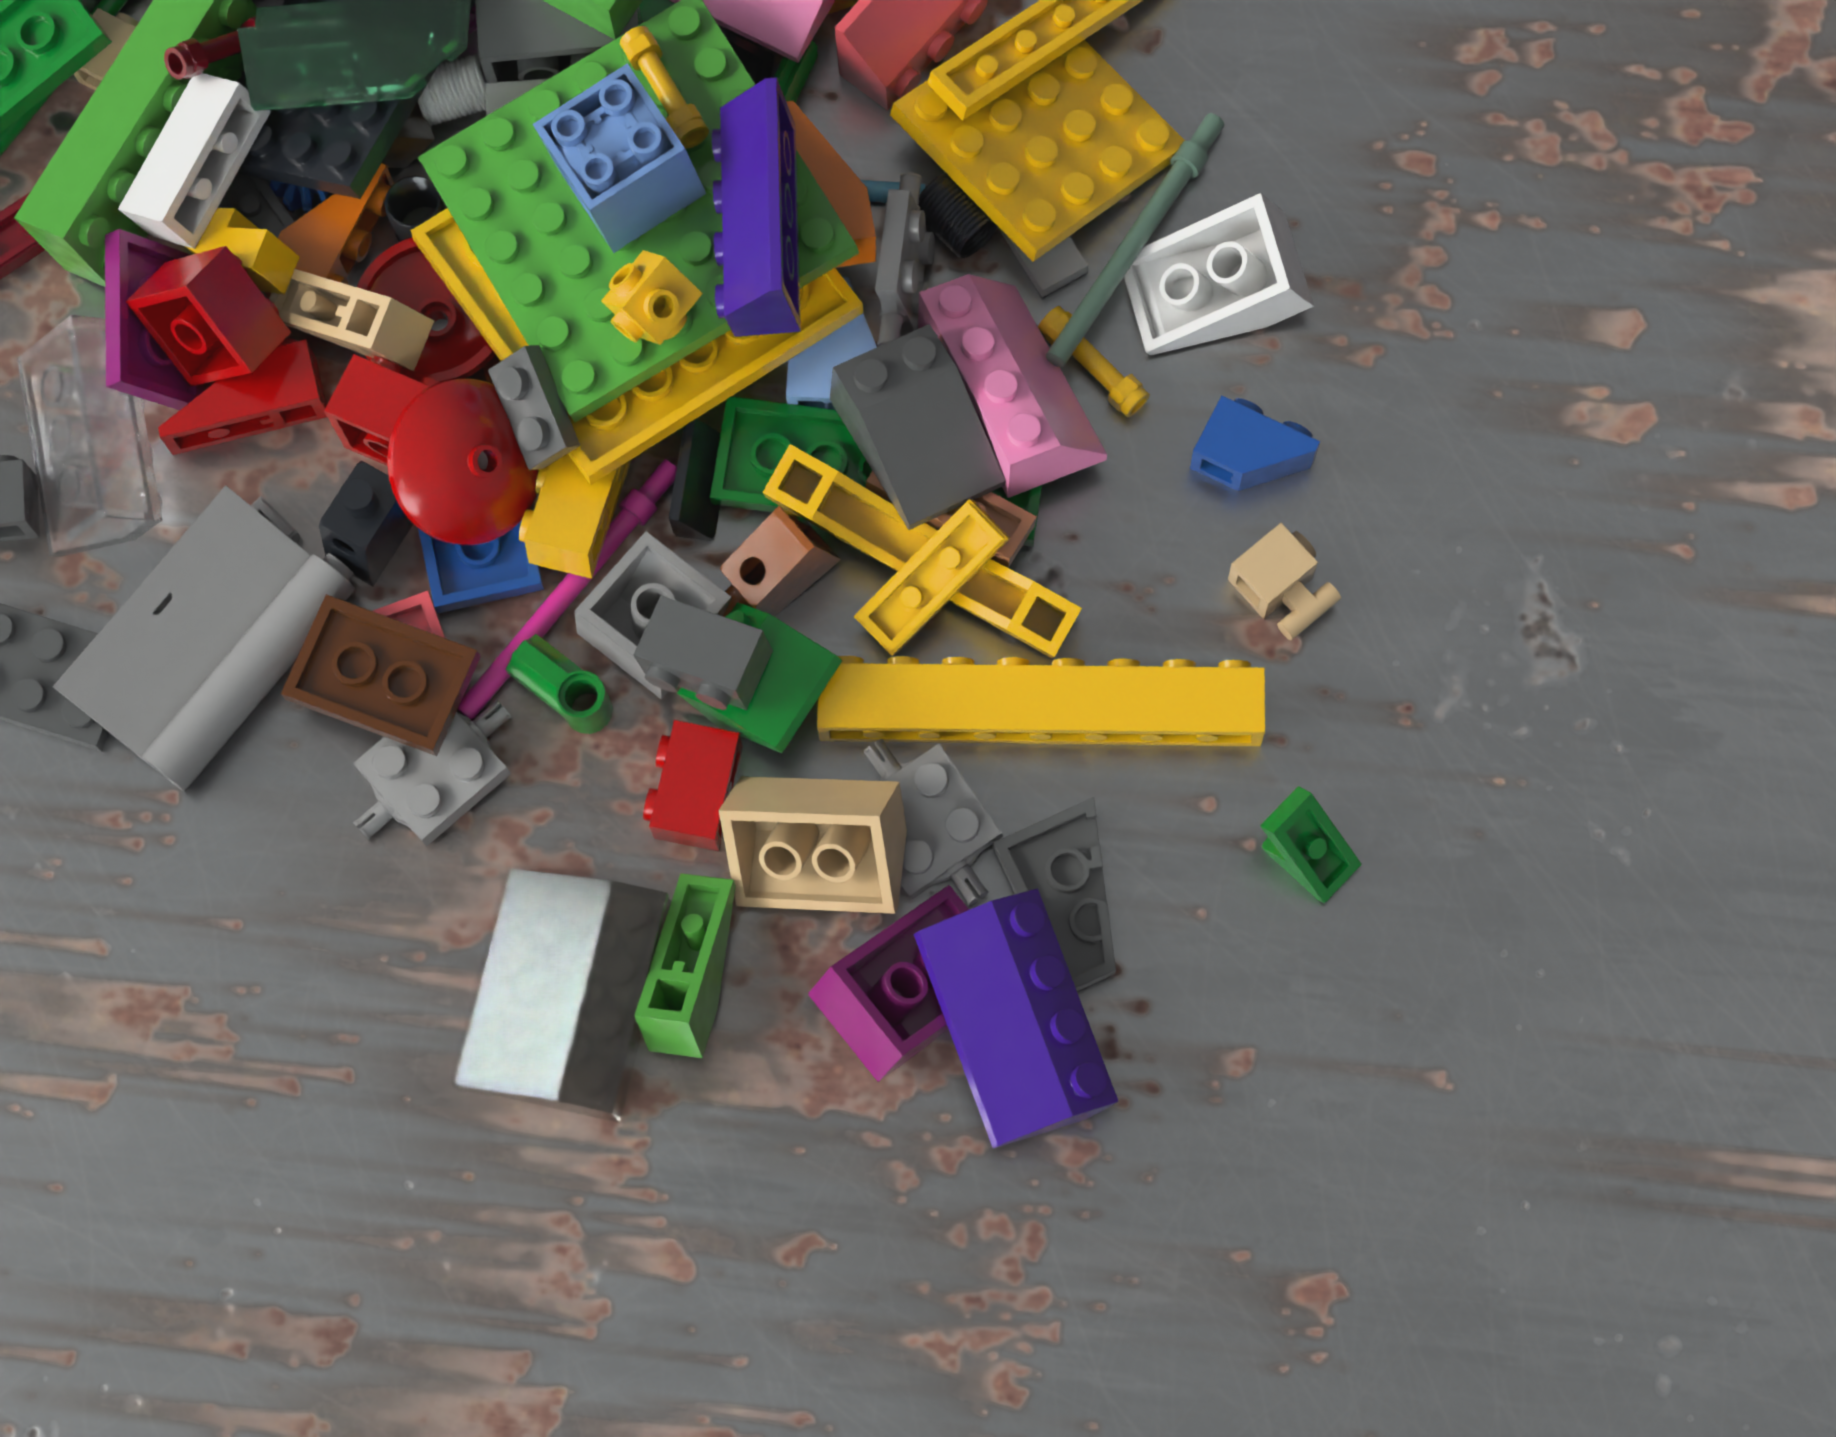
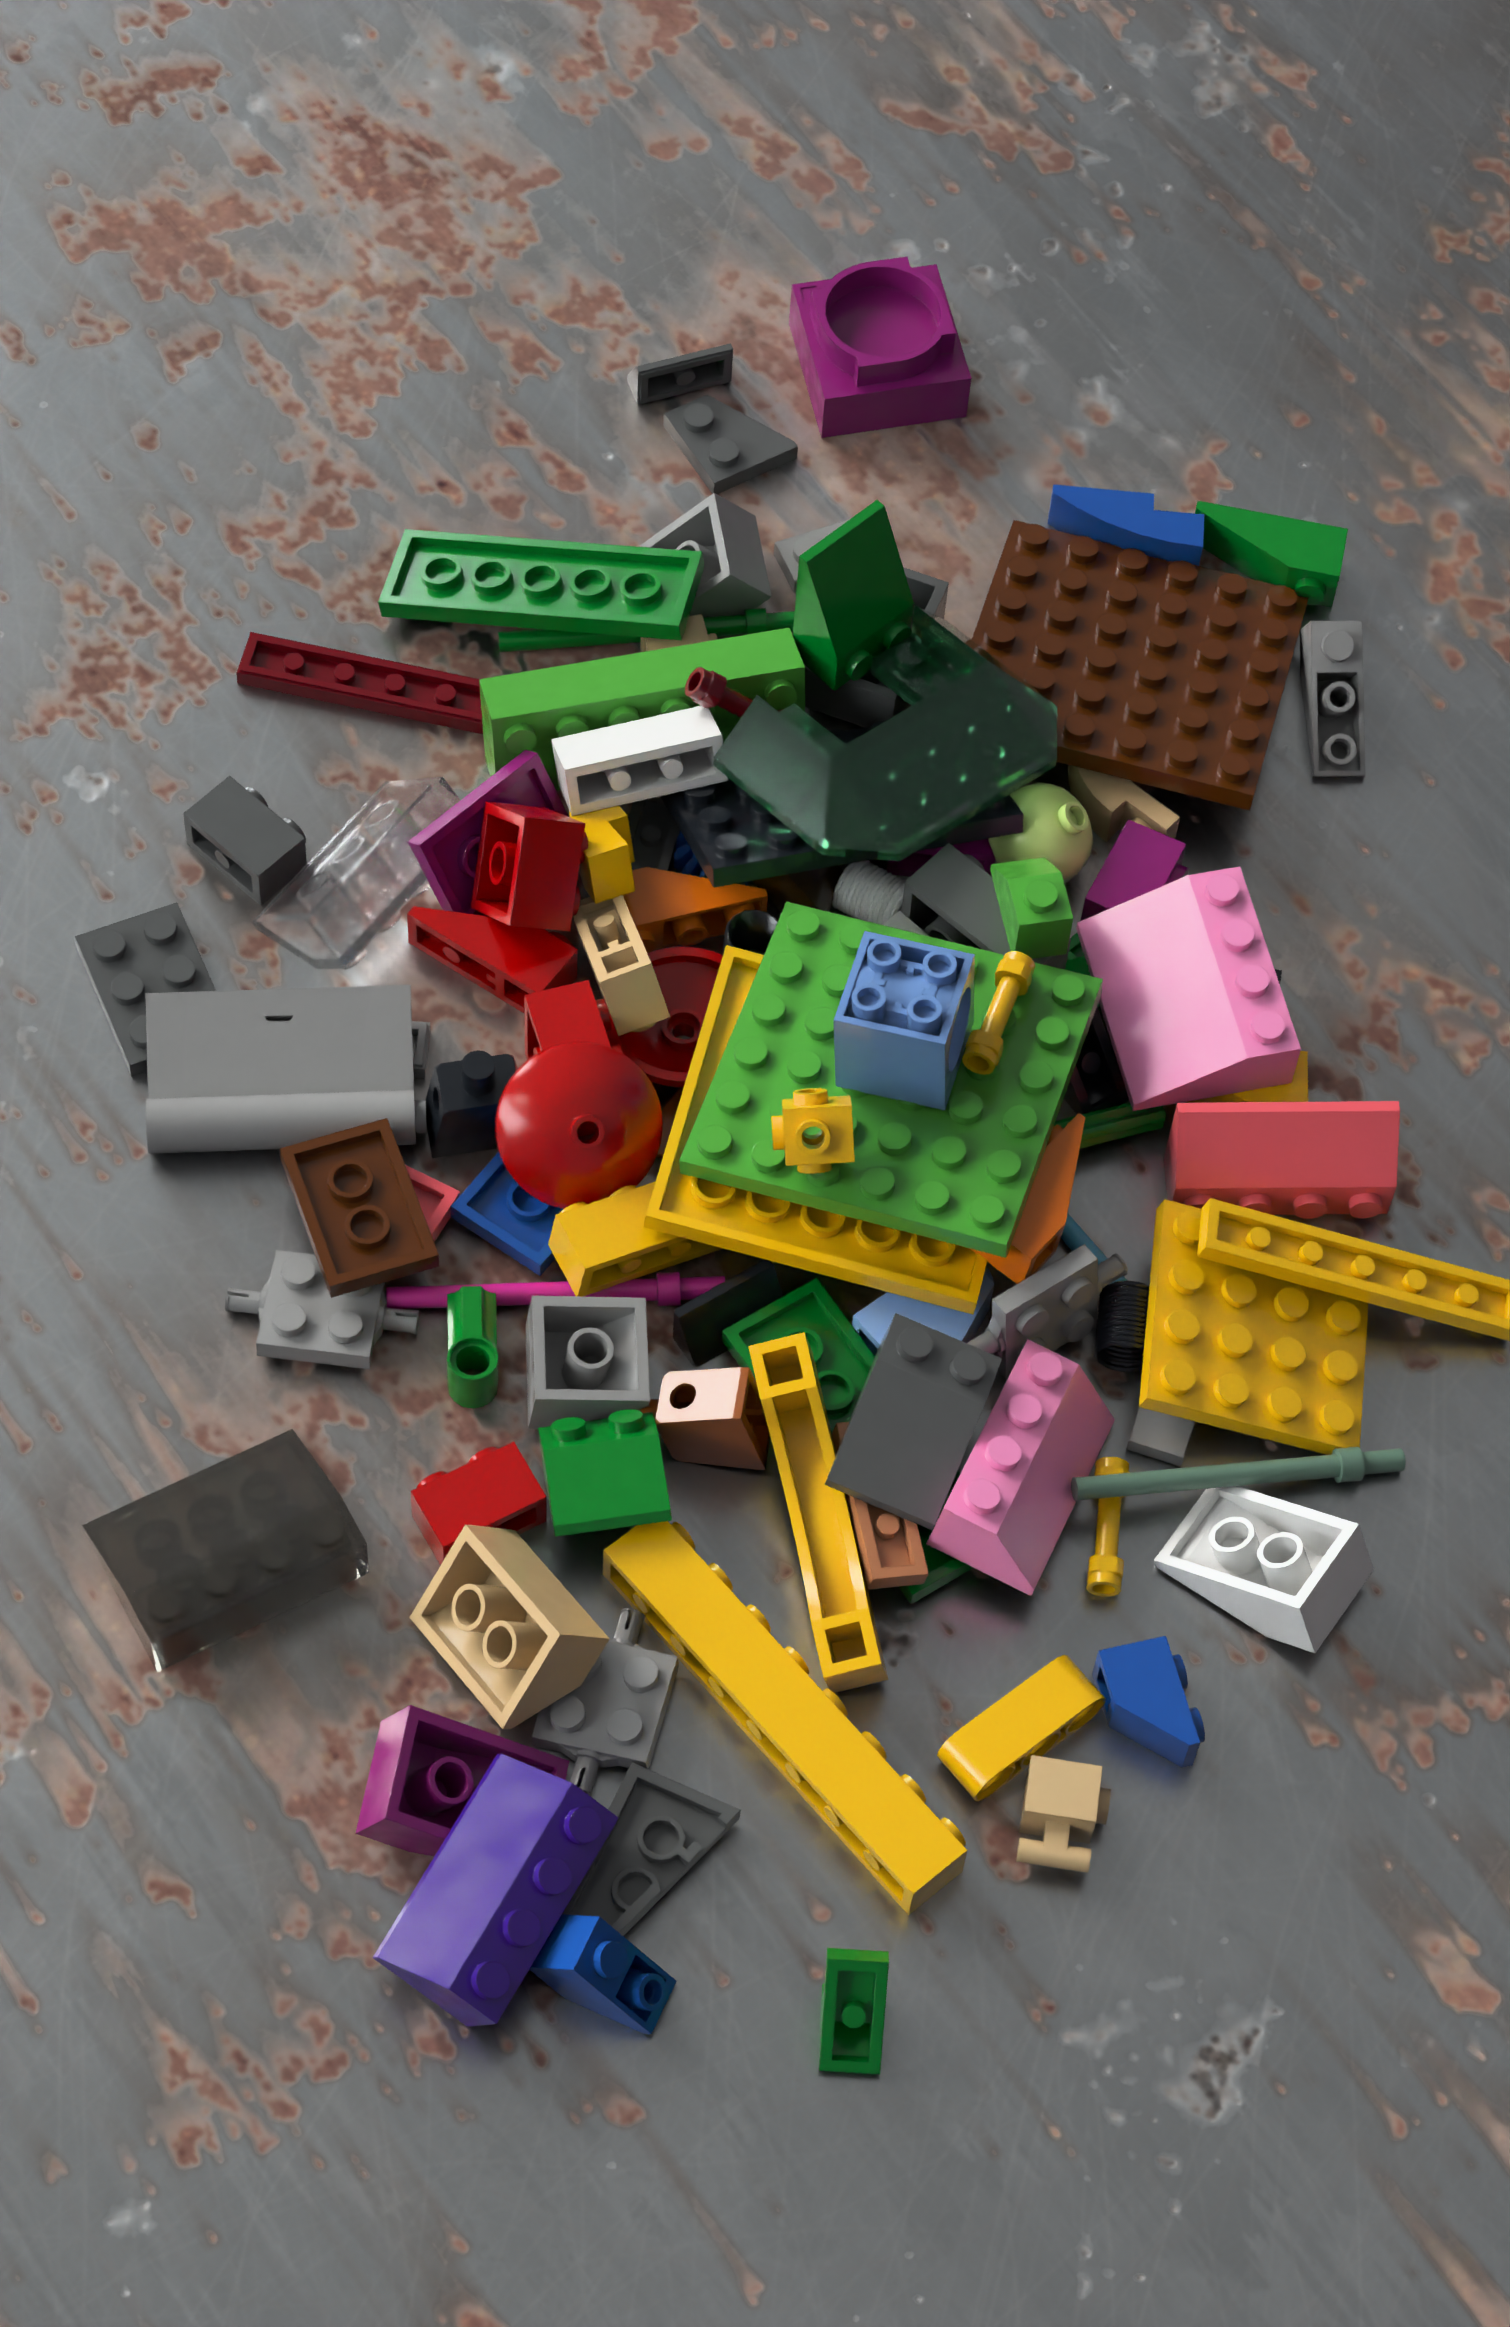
camera: 40 degrees right, 15 degrees down
dark grey plate [488,345,580,470] -> none
dark grey brick [633,595,773,710] -> none
bright green slope [634,873,736,1058] -> none
dark purple slope [712,77,801,337] -> none
yellow tile [853,499,1011,656] -> none
none -> blue slope [529,1914,677,2034]
none -> yellow beam [937,1655,1106,1801]

